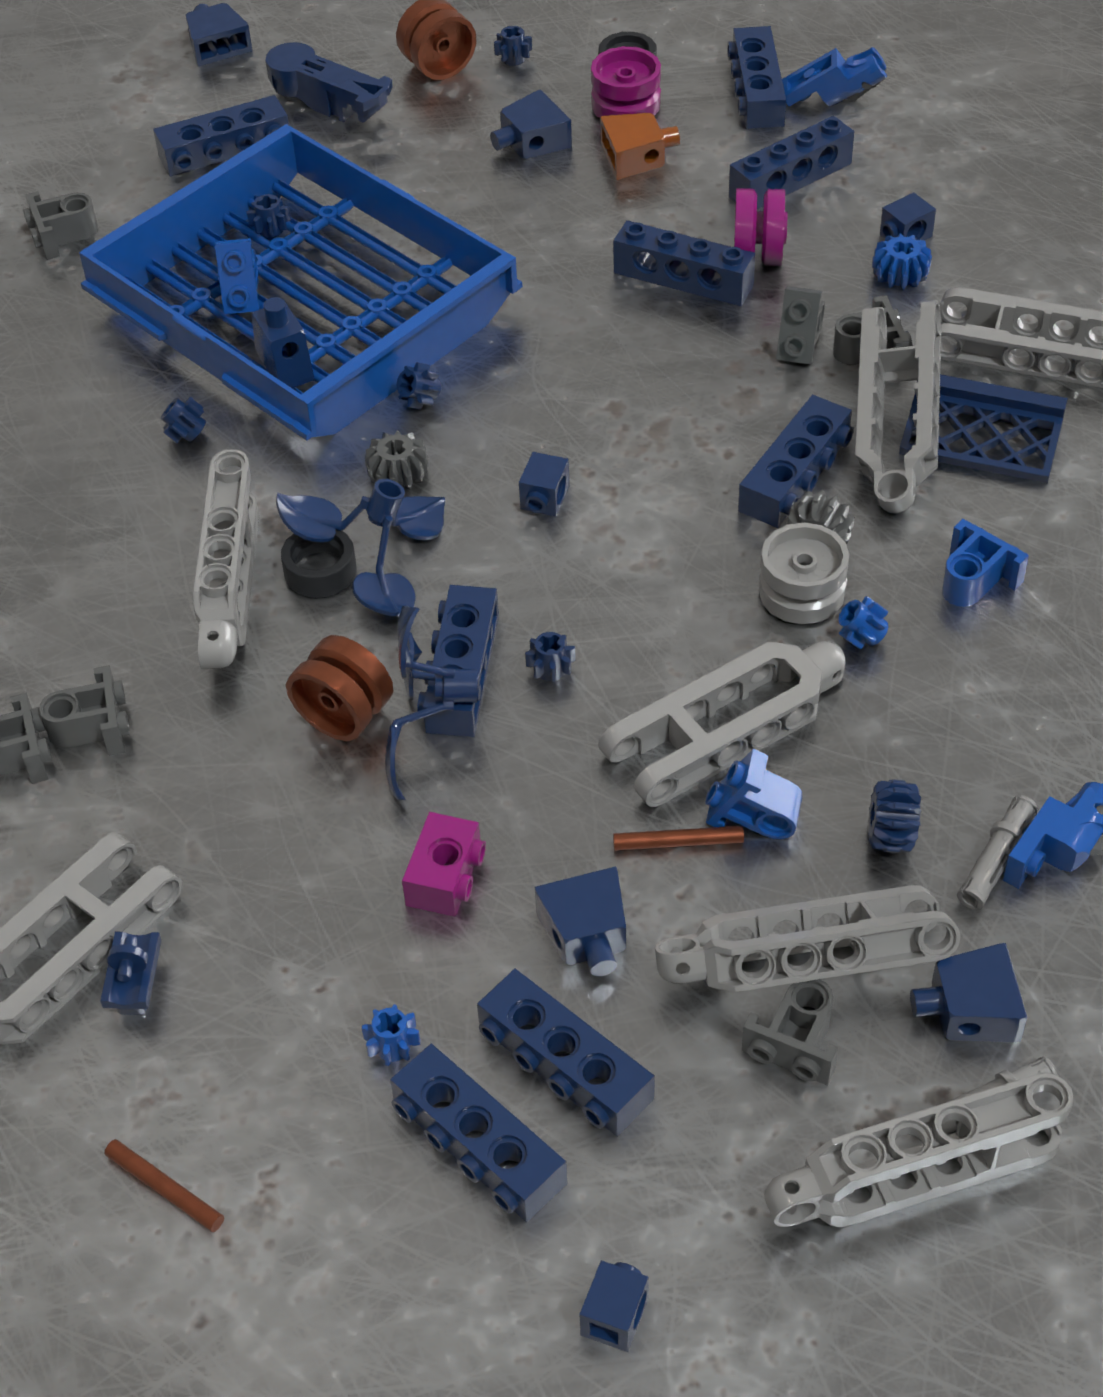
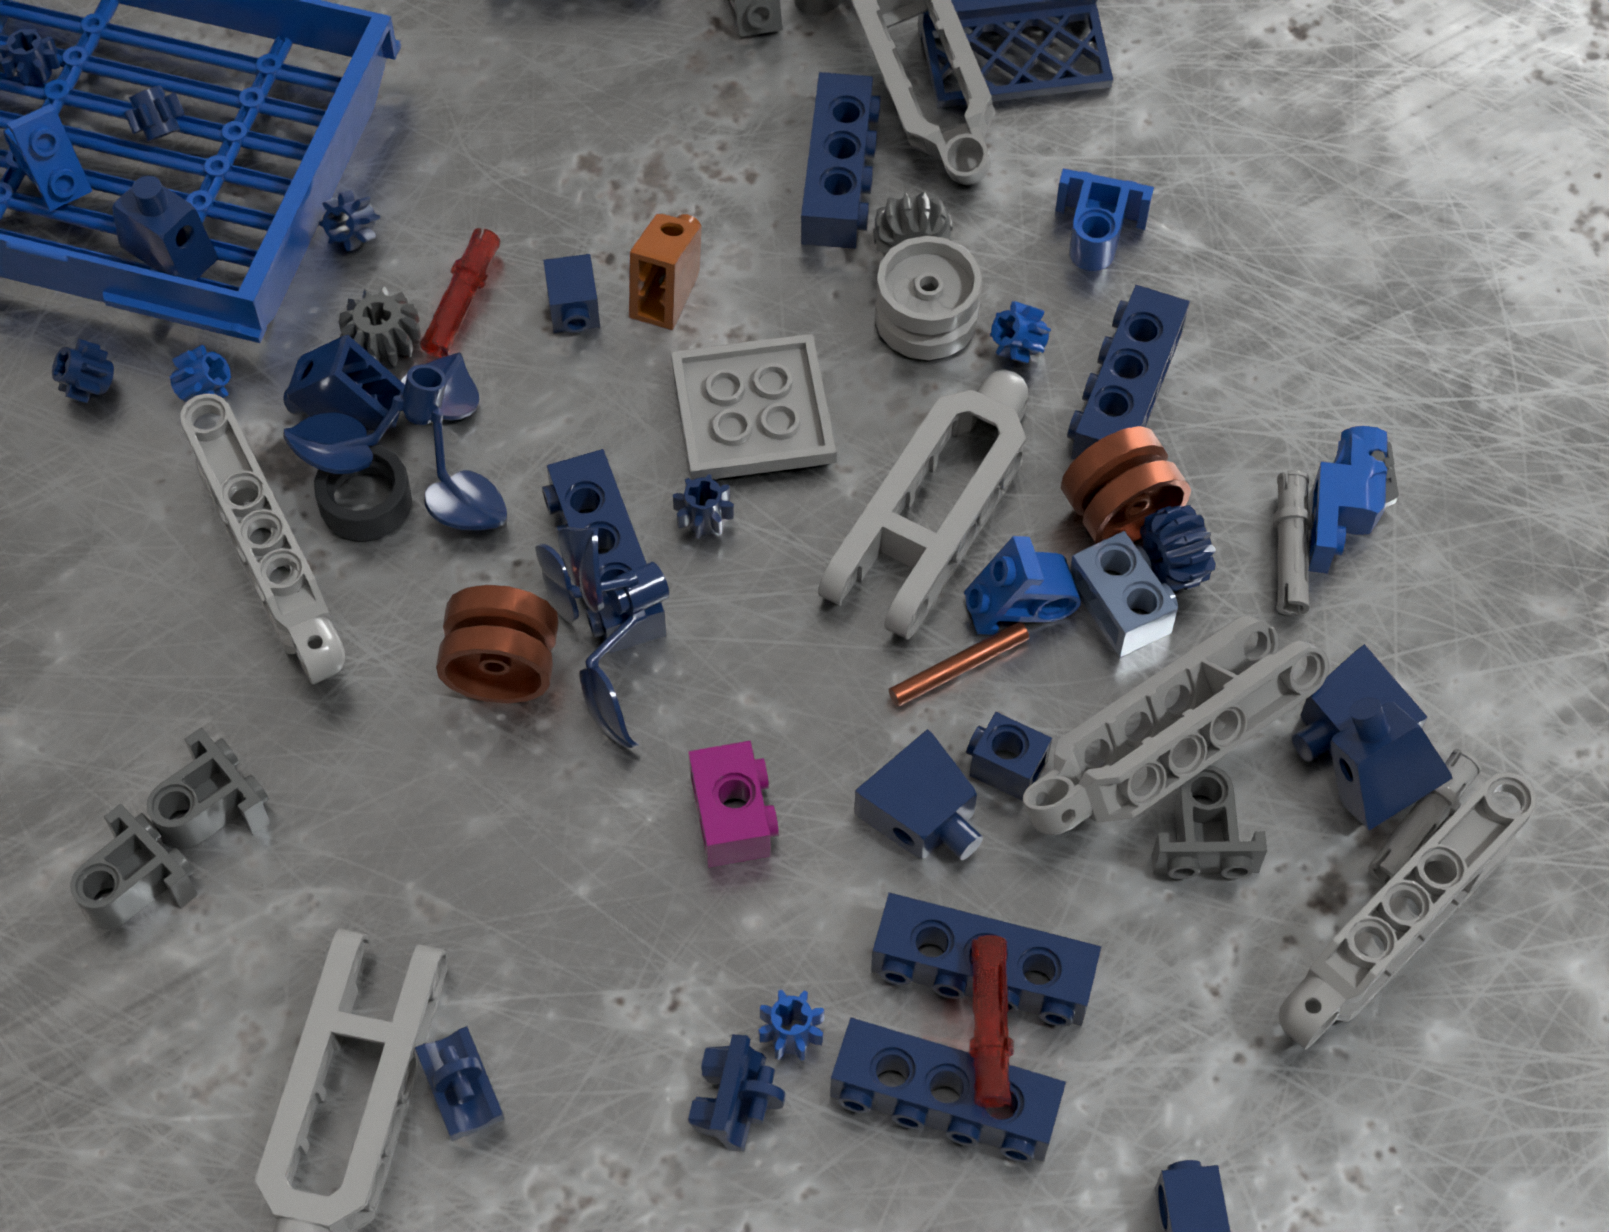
camera: 30 degrees left, 10 degrees up
none -> dark blue gear [124,85,184,142]
none -> blue gear [169,345,231,402]
none -> dark blue torso [283,335,405,431]
none -> clear red pin [419,228,501,358]
none -> dark orange torso [629,214,702,330]
none -> light grey plate [671,333,837,480]
none -> dark blue hips [688,1034,786,1152]
none -> dark blue brick [966,711,1052,801]
none -> clear red pin [969,935,1014,1108]
none -> copper wheel [1060,426,1191,545]
none -> dark blue brick [1067,284,1190,460]
none -> sand blue brick [1070,531,1178,658]
none -> dark blue torso [1330,697,1453,830]

